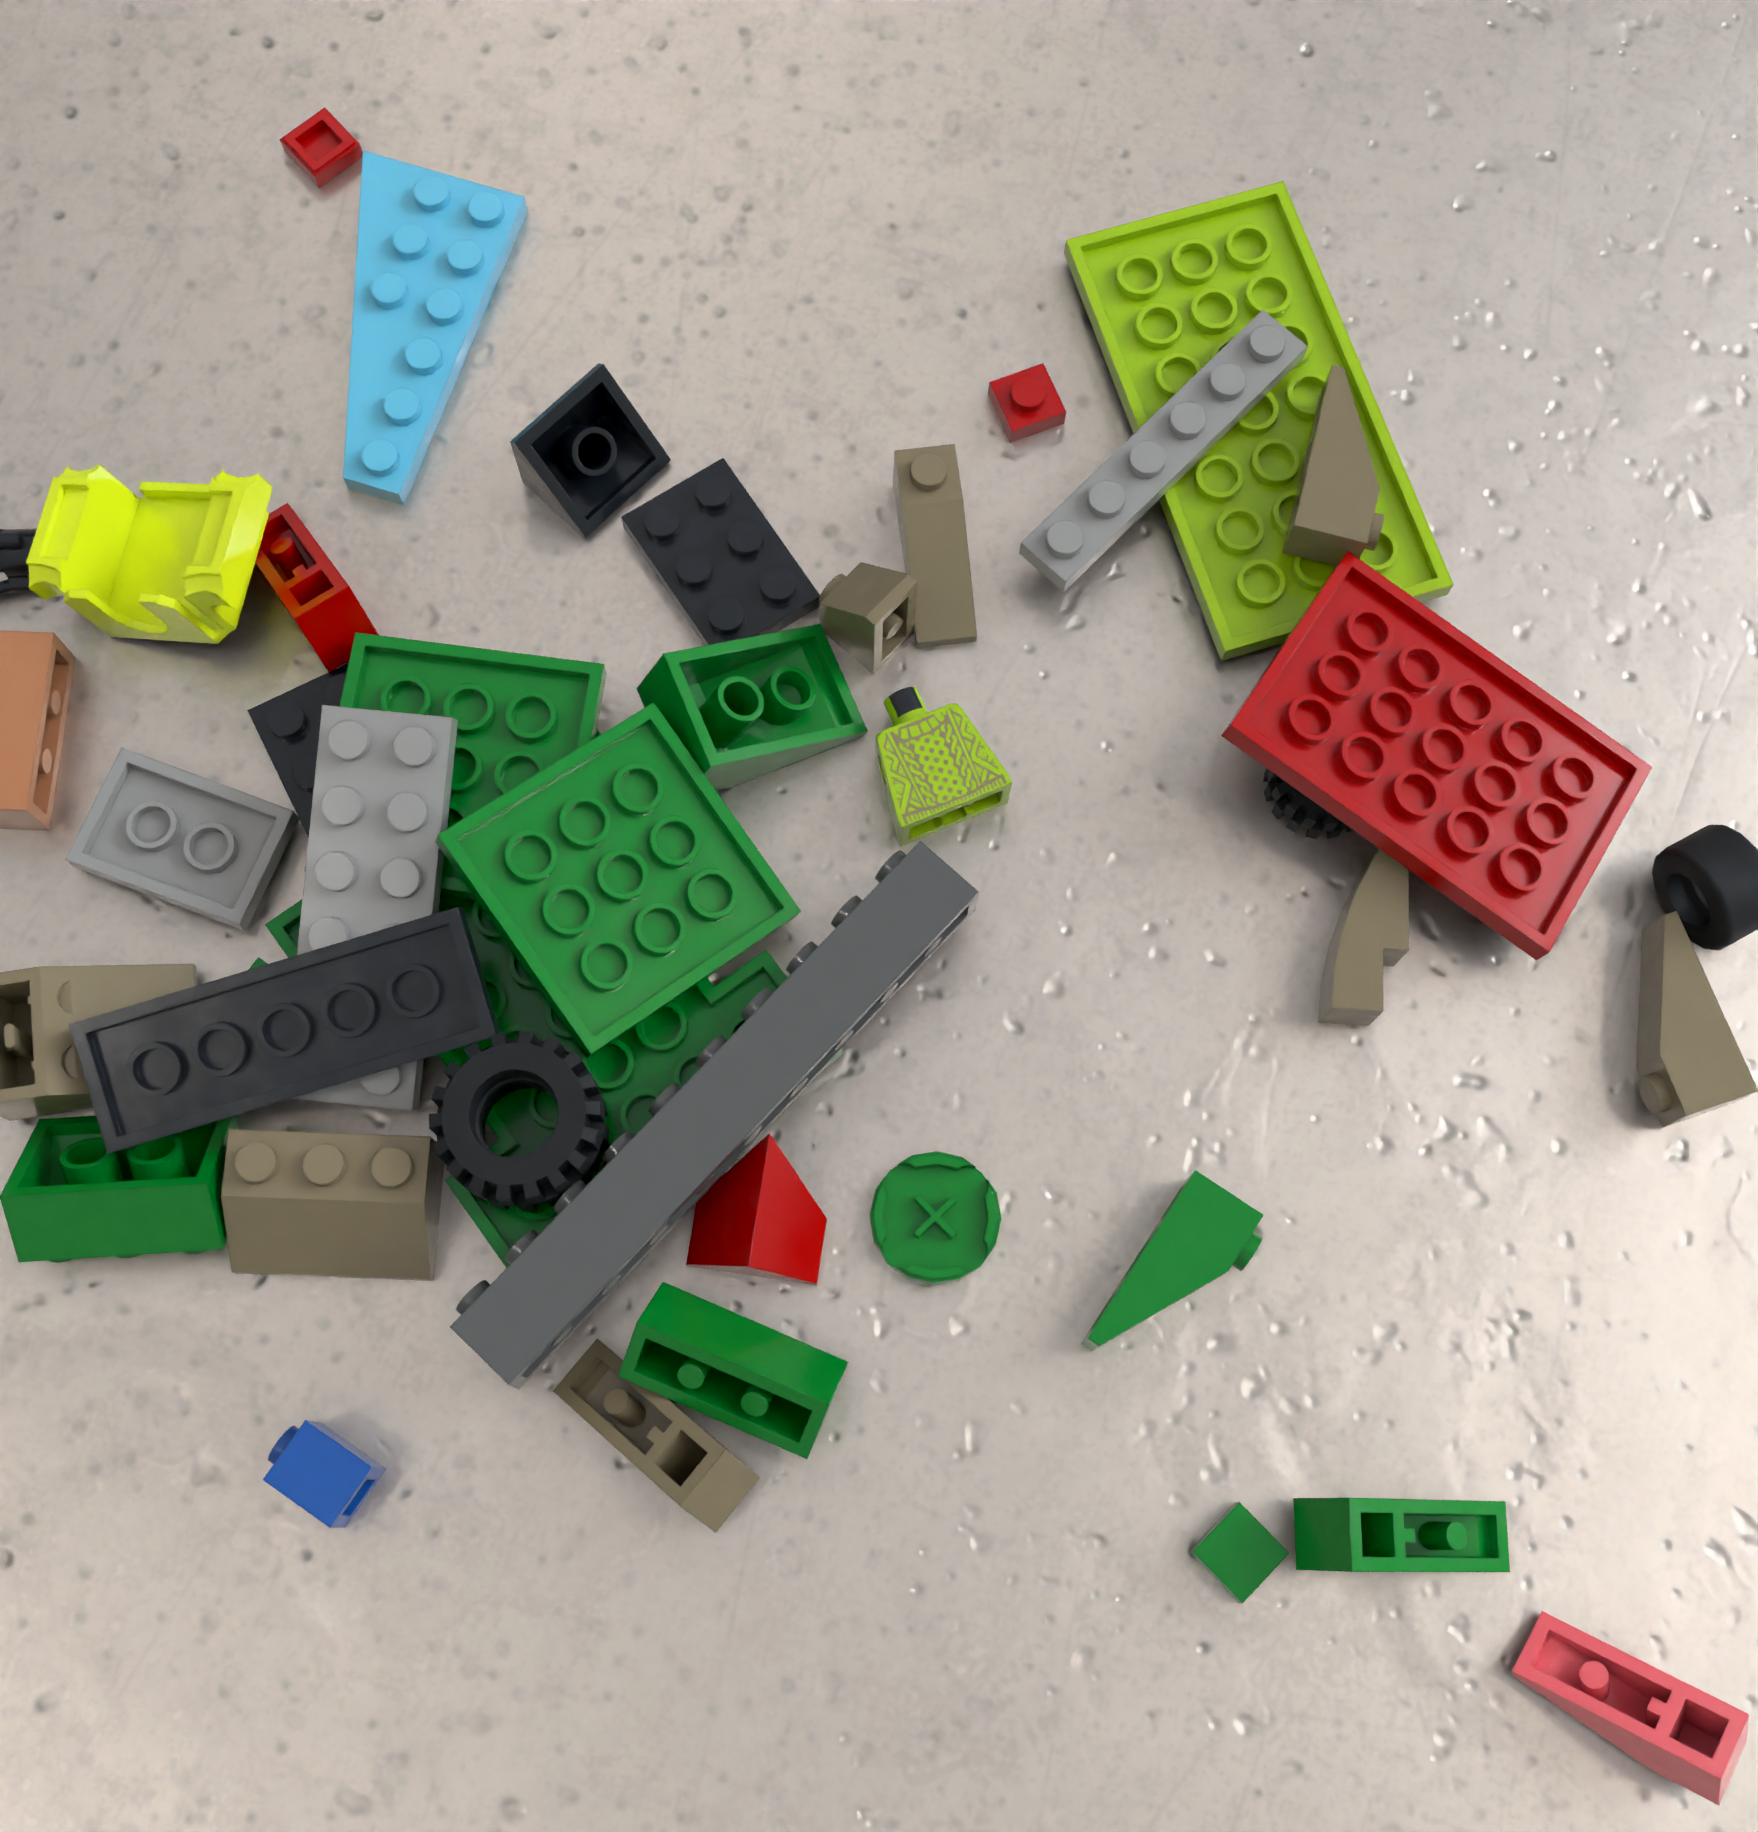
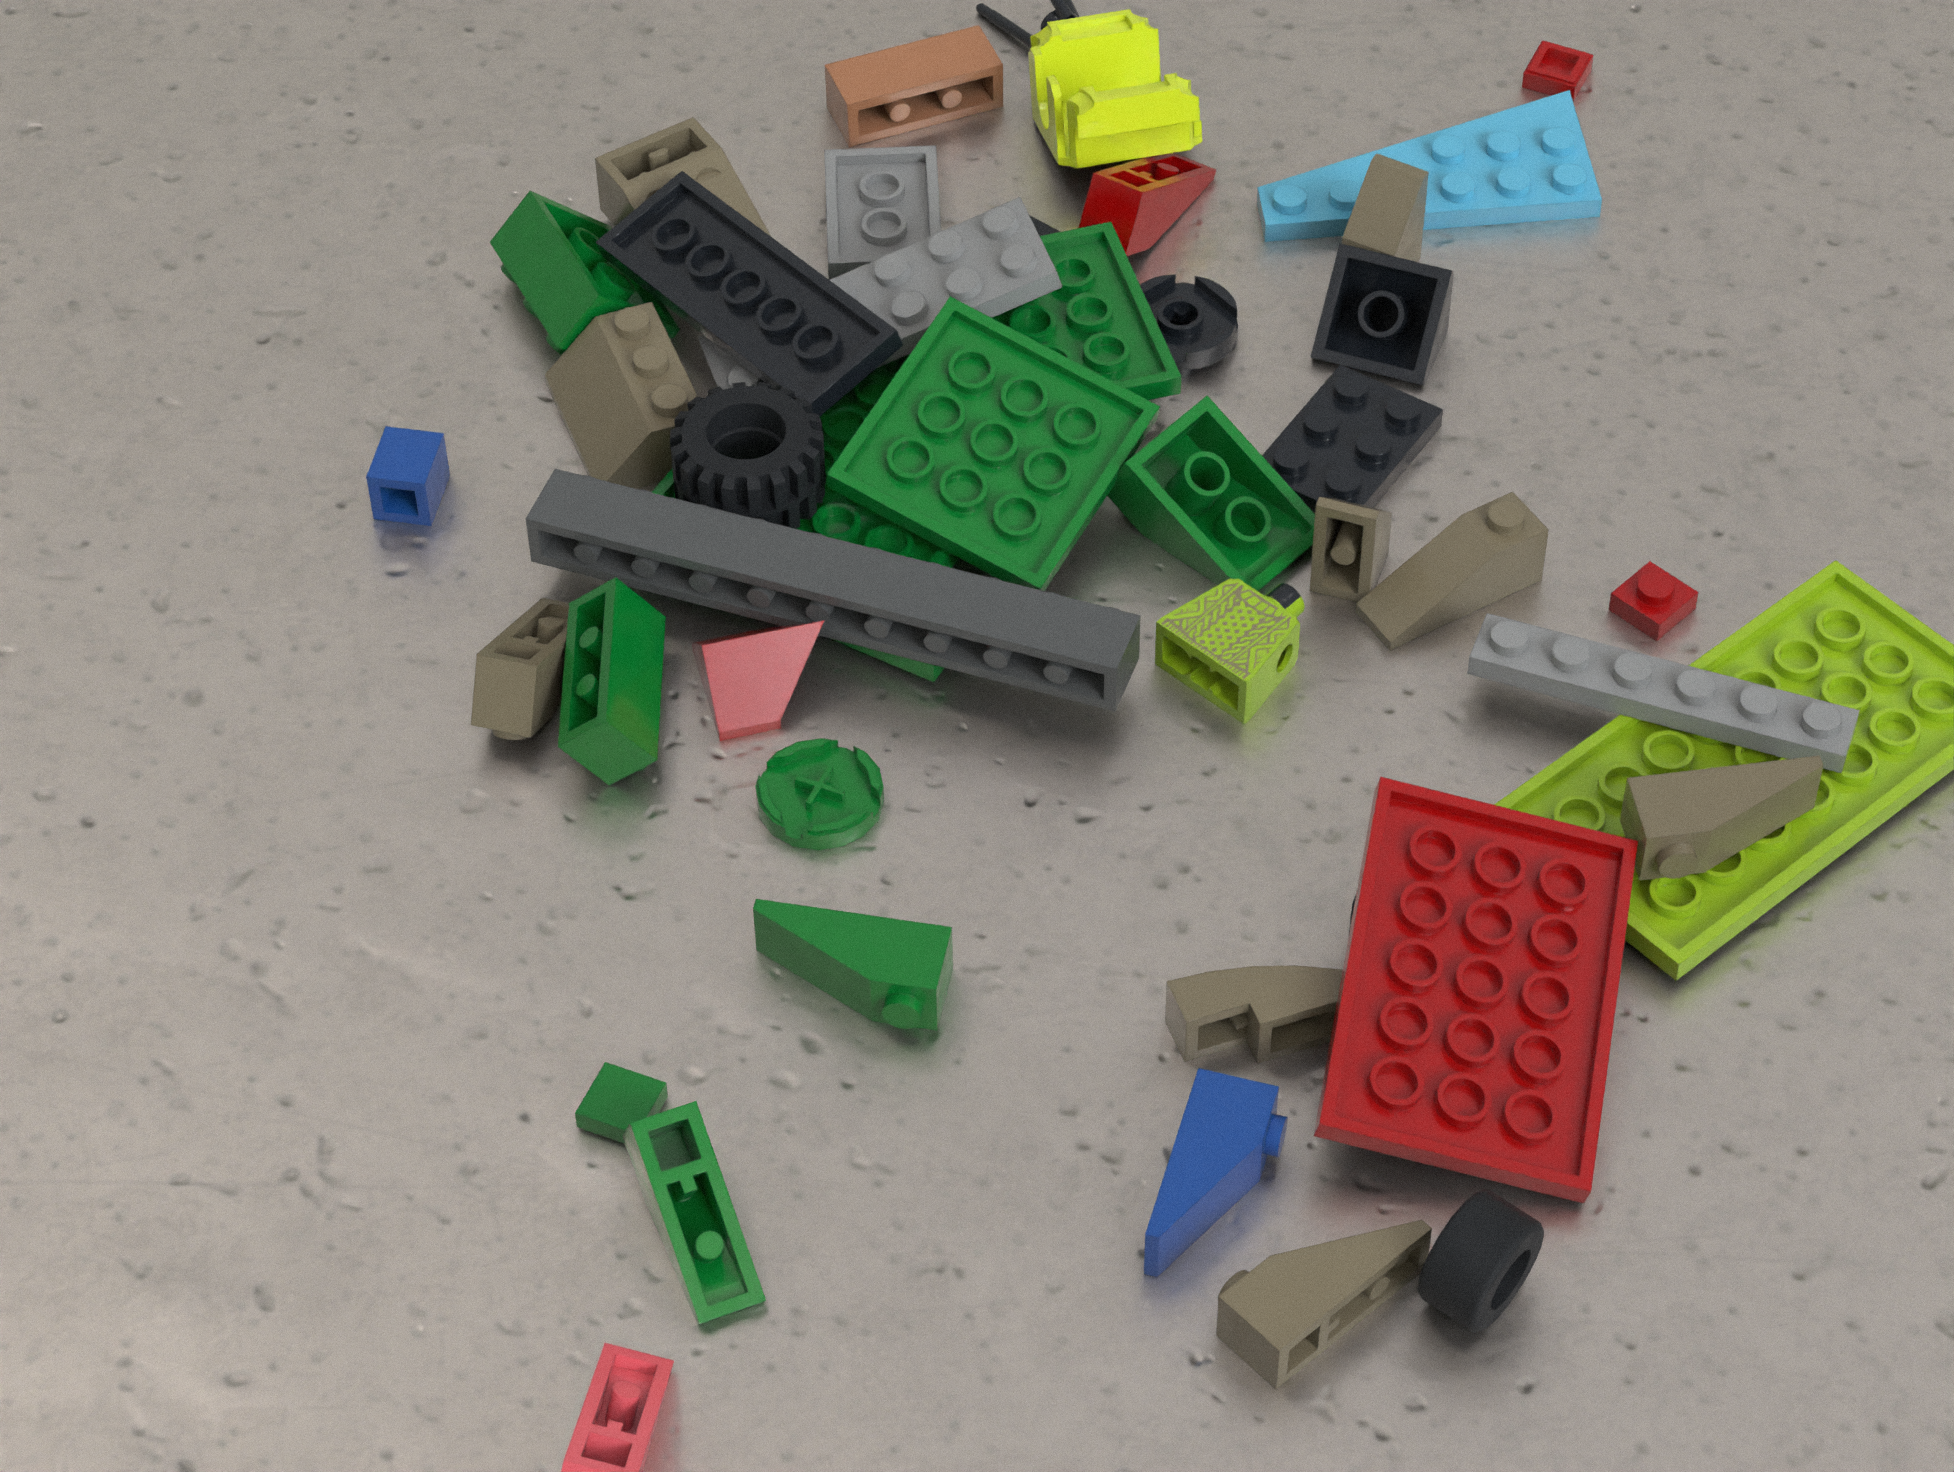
camera: 70 degrees right, 25 degrees down
none -> black plate [1140,274,1238,378]
none -> blue slope [1144,1068,1288,1277]
none -> dark tan slope [1342,153,1429,262]

